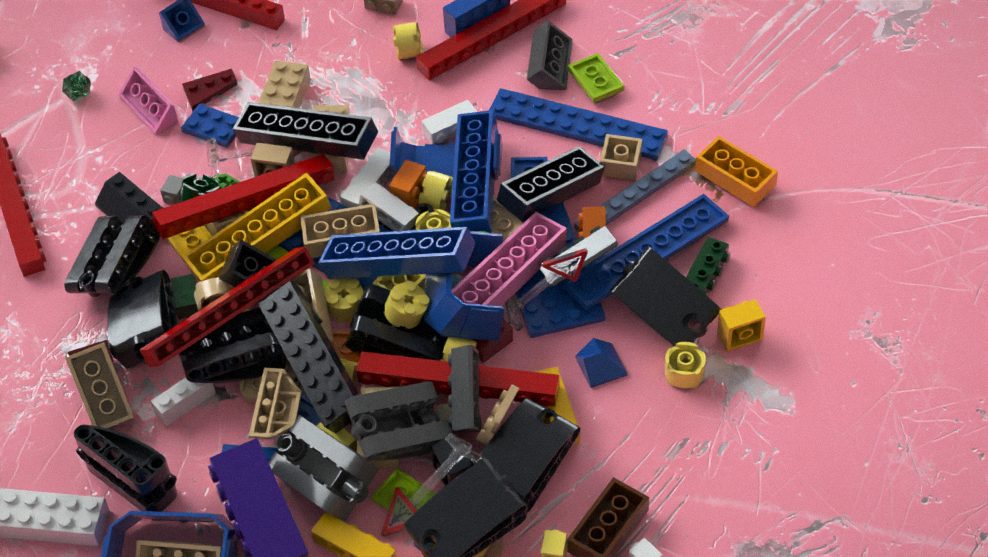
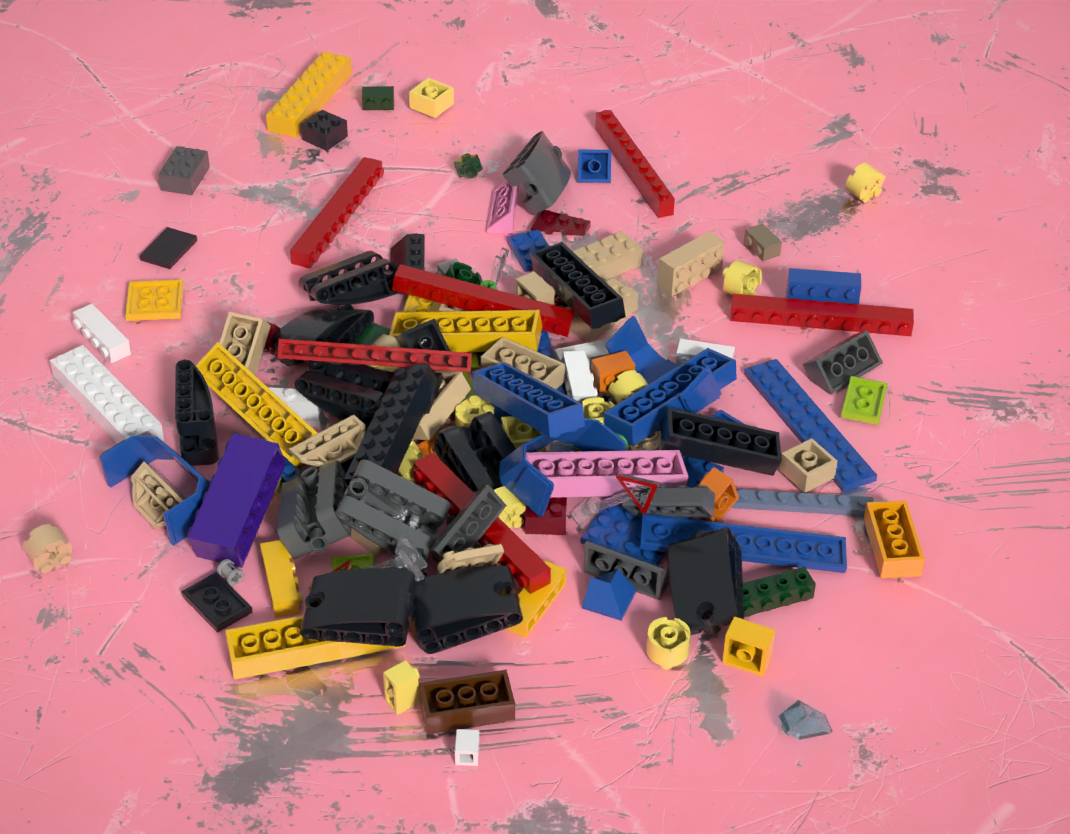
camera: 40 degrees right, 10 degrees down
light yellow brick [384,281,429,329] -> none
none -> yellow brick [196,342,318,469]
none -> dark grey panel [502,131,571,215]
none -> dark grey slope [584,541,670,600]
none -> tan brick [657,231,725,297]
none -> clear light blue slope [779,700,833,740]

